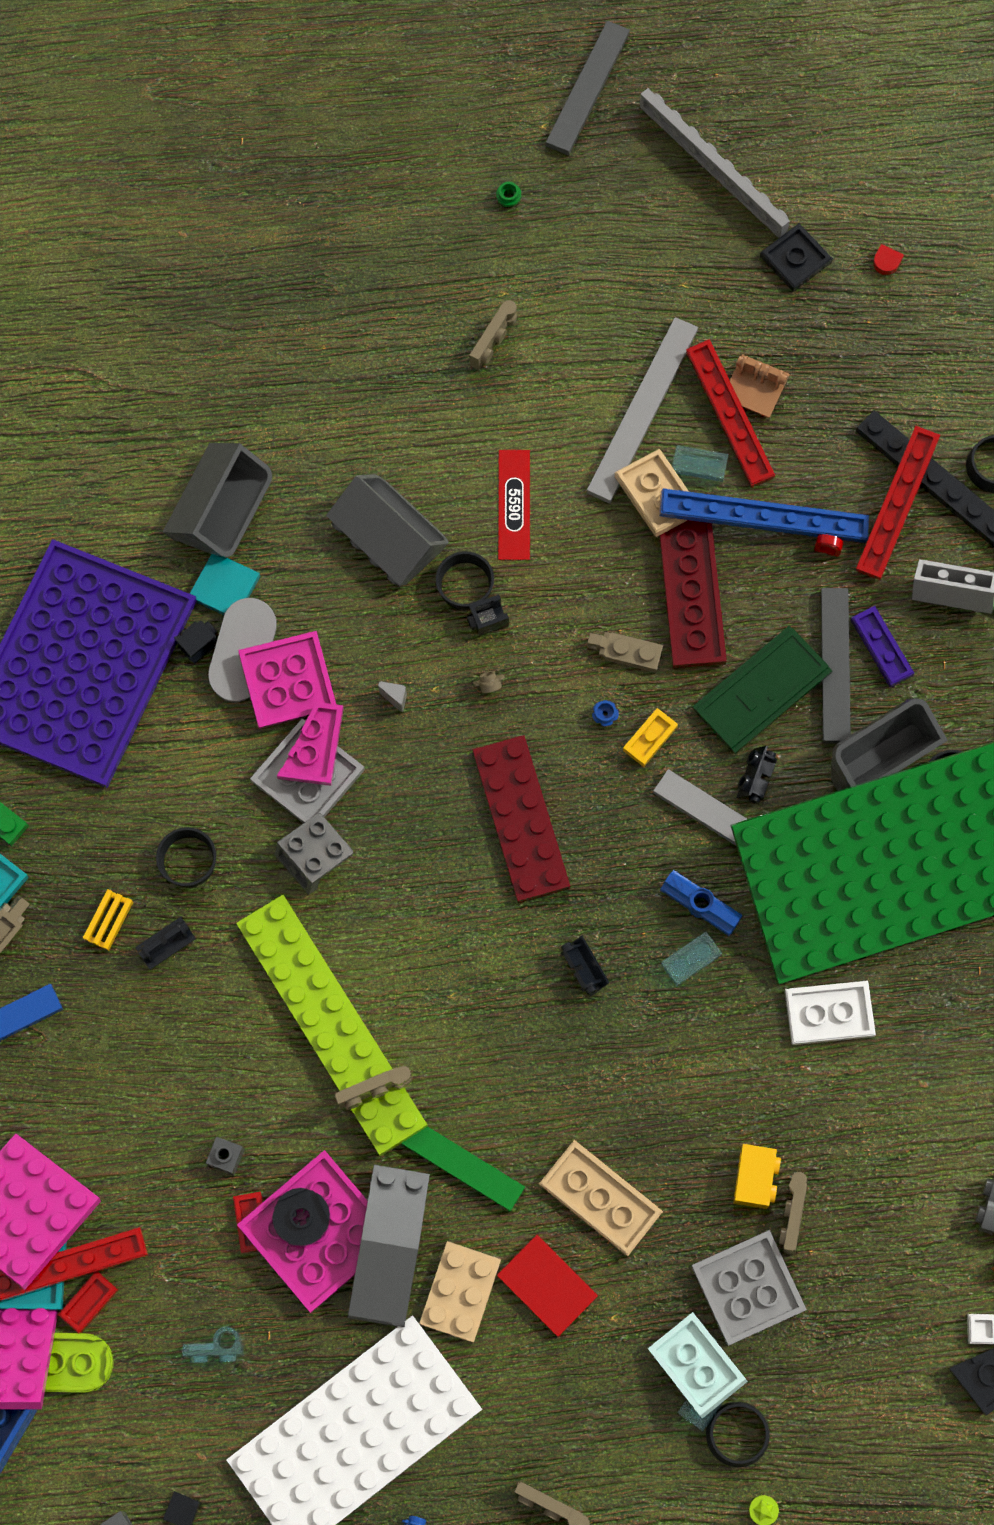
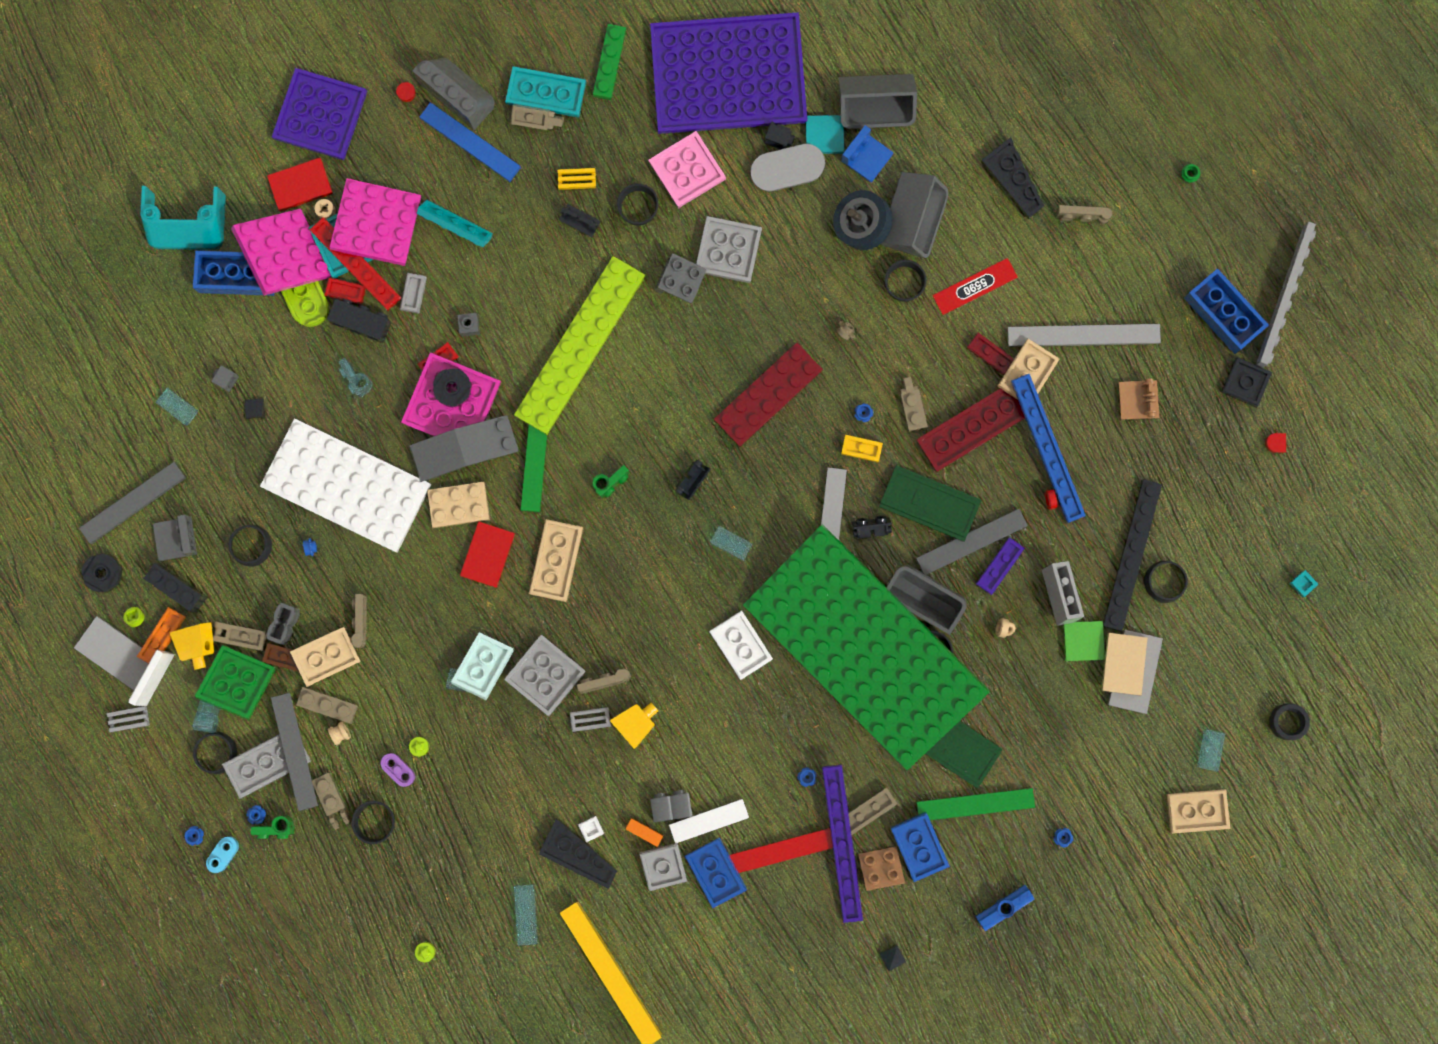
camera: 65 degrees right, 10 degrees up
dark pink plate [238,631,336,729] -> none
dark pink wing [277,702,344,786] -> none
dark tan hinge [335,1066,412,1110] -> none
light grey slope [378,681,407,712] -> none
black window [466,595,509,636] -> none
dark grey tile [546,21,630,156] -> none
blue piece [660,870,743,936] -> none
clear light blue plate [672,445,728,482] -> none
red tile [686,339,775,488] -> none
black tyre [706,1402,770,1467] -> none
yellow brick [733,1144,781,1209] -> none
red plate [856,426,940,581] -> none
none -> black brick [327,298,391,343]
none -> light grey tile [400,273,427,314]
none -> teal plate [417,200,493,247]
none -> light grey tile [570,707,611,732]
none -> green plate [593,465,630,498]
none -> yellow torso [610,703,658,749]
none -> bright pink plate [648,131,726,208]
none -> wheel [833,190,892,250]
none -> blue bracket [841,125,893,182]
none -> dark red tile [966,332,1014,376]
none -> black wing [981,137,1044,219]
none -> tan tile [995,618,1016,638]
none -> blue brick [1184,268,1269,354]

